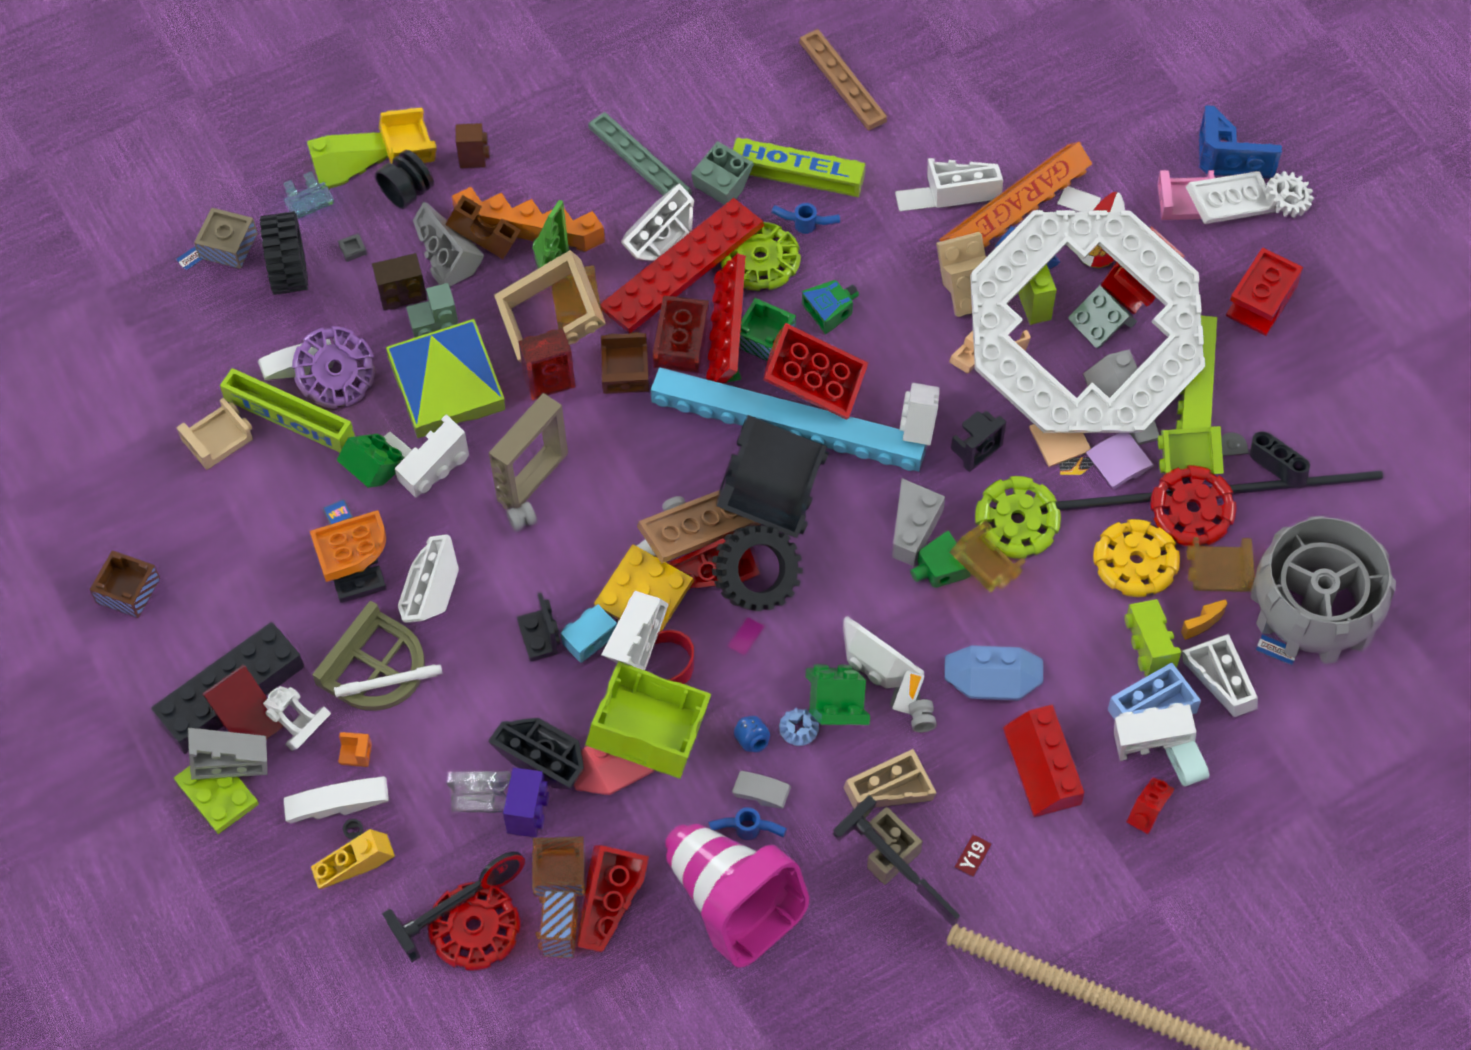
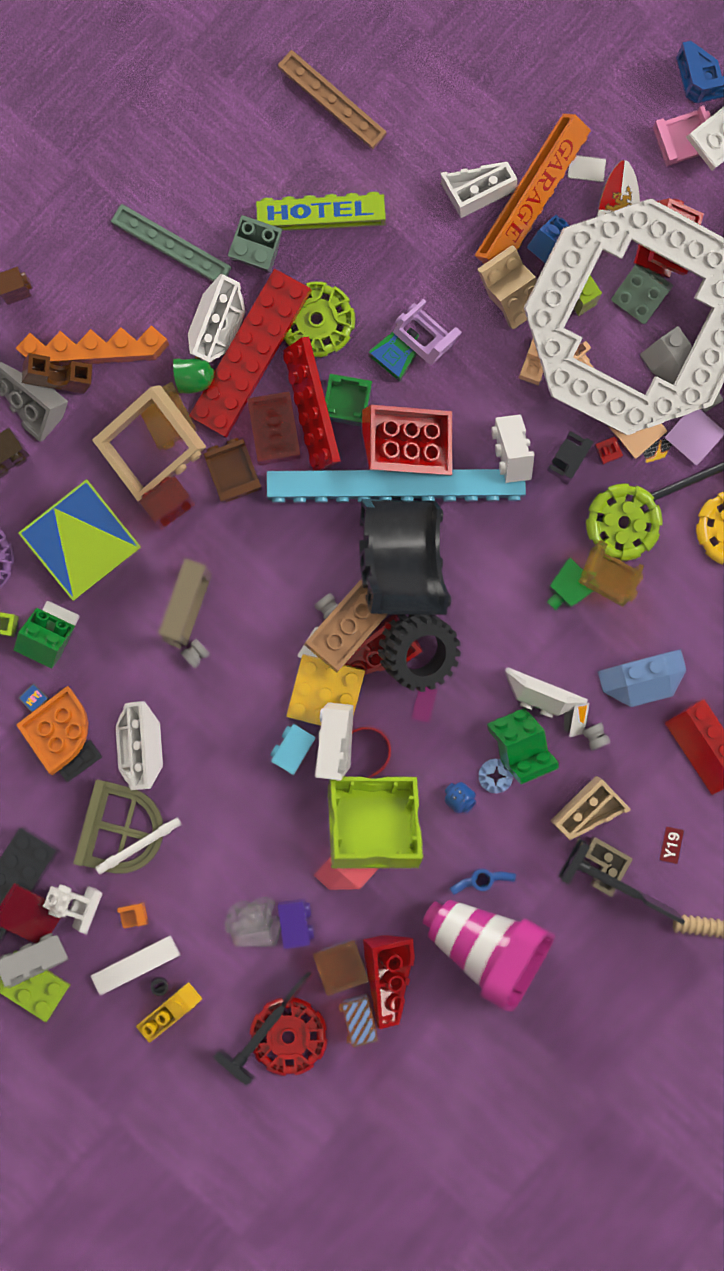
camera: 20 degrees left, 25 degrees up
white wedge [395,414,469,498] -> none
sand green brick [406,283,458,338] -> none
black wedge [488,717,584,790] -> none
black bracket [516,592,561,662] -> none
bright green wedge [532,200,569,269] -> none
light grey slope [732,771,791,809] -> none
blue piece [771,203,840,234] -> none
light grey wedge [892,478,945,567] -> none
white sticker [895,187,936,211] -> none
none -> green piece [173,357,214,394]
none -> lavender window [393,299,462,365]
none -> red tile [595,437,623,465]

